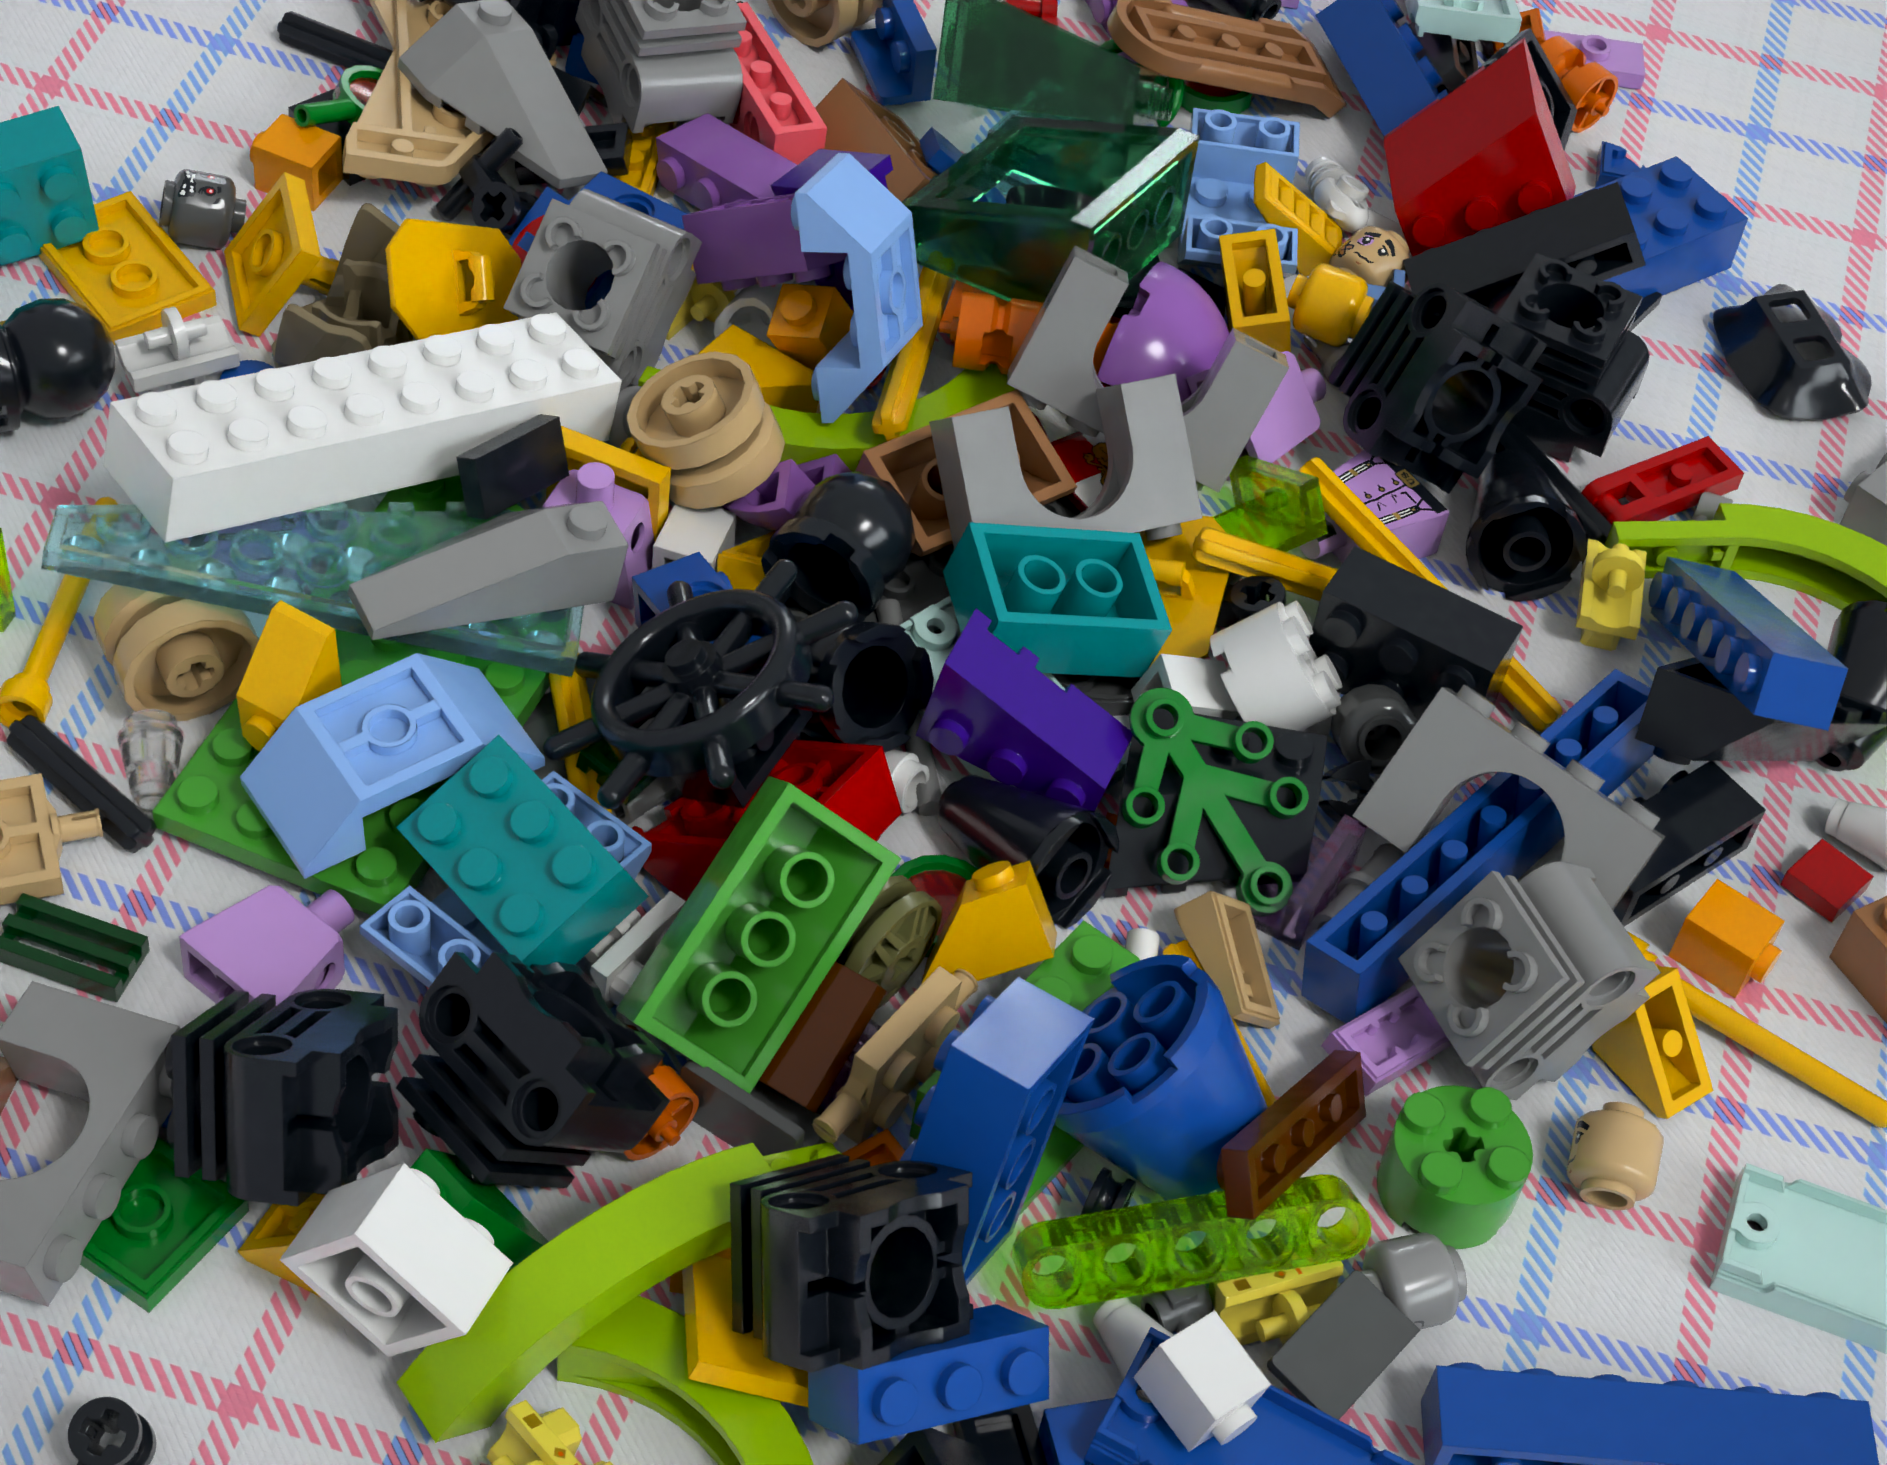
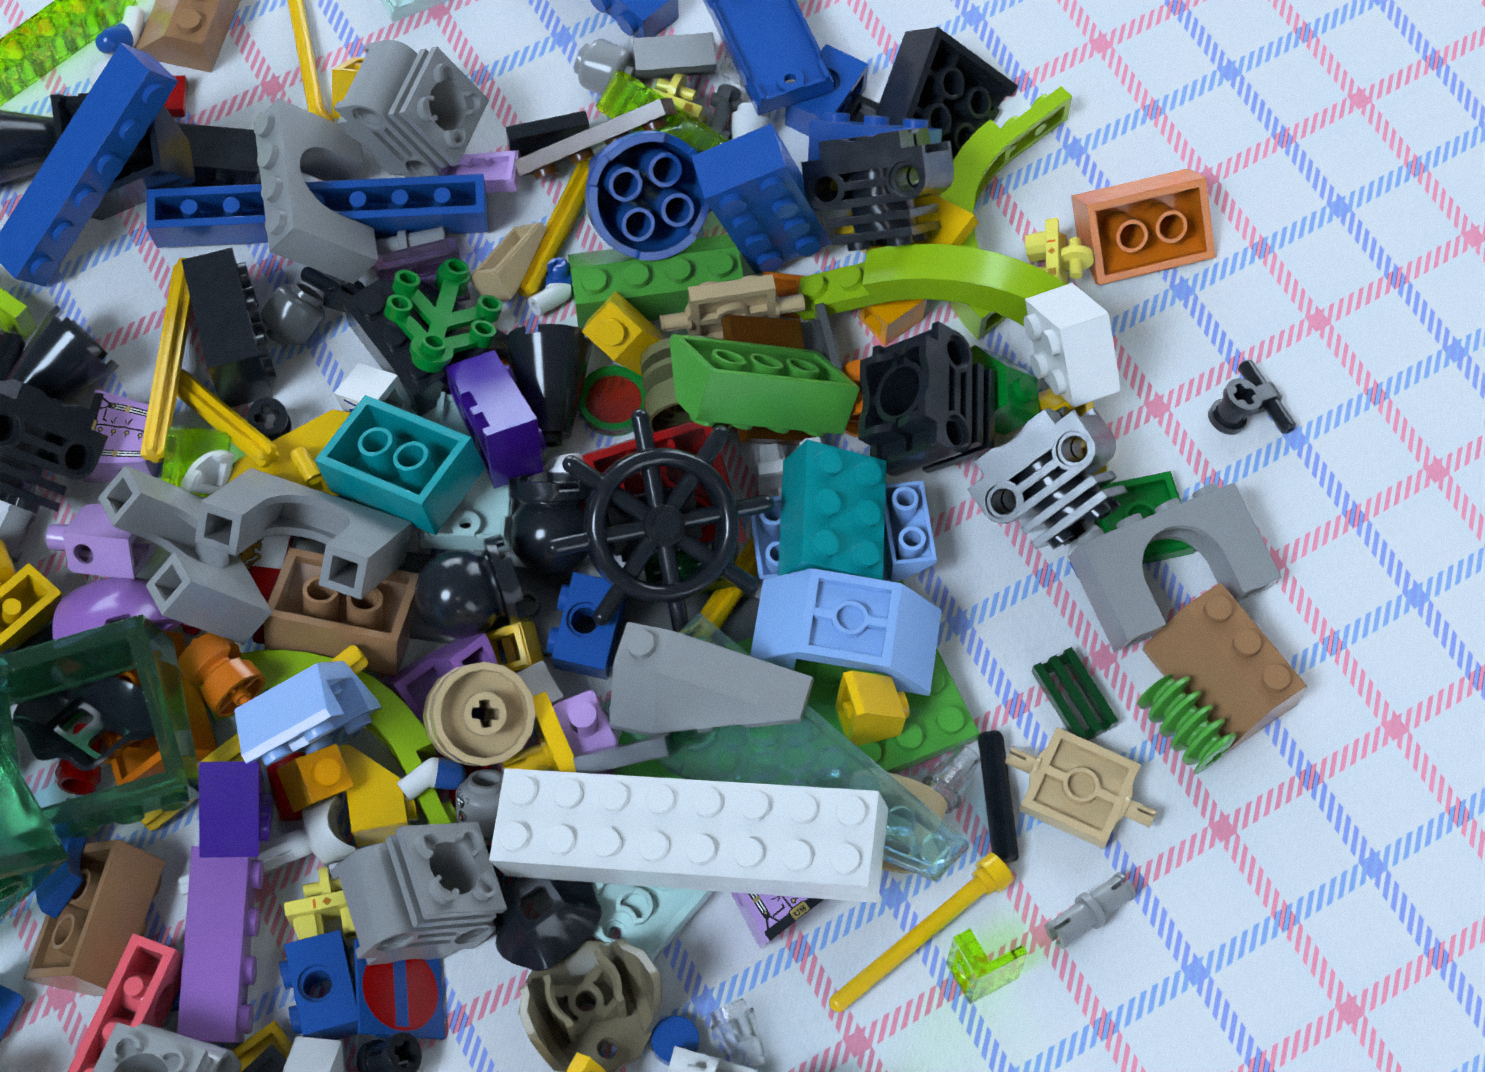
camera: 130 degrees left, 15 degrees up
lavender torso [179,885,355,1005] -> none
yellow shield [385,218,522,340] -> none
medium lavender brick [682,193,848,291] -> none
white brick [1133,1310,1271,1452] -> none
white brick [1210,601,1342,731] -> none
bright green brick [1377,1085,1533,1249] -> none
tan head [1566,1102,1664,1210] -> none
light yellow hips [1576,539,1647,651] -> none
light orange brick [1668,879,1785,998] -> none
none -> white tile [180,450,235,494]
none -> black tile [506,110,590,157]

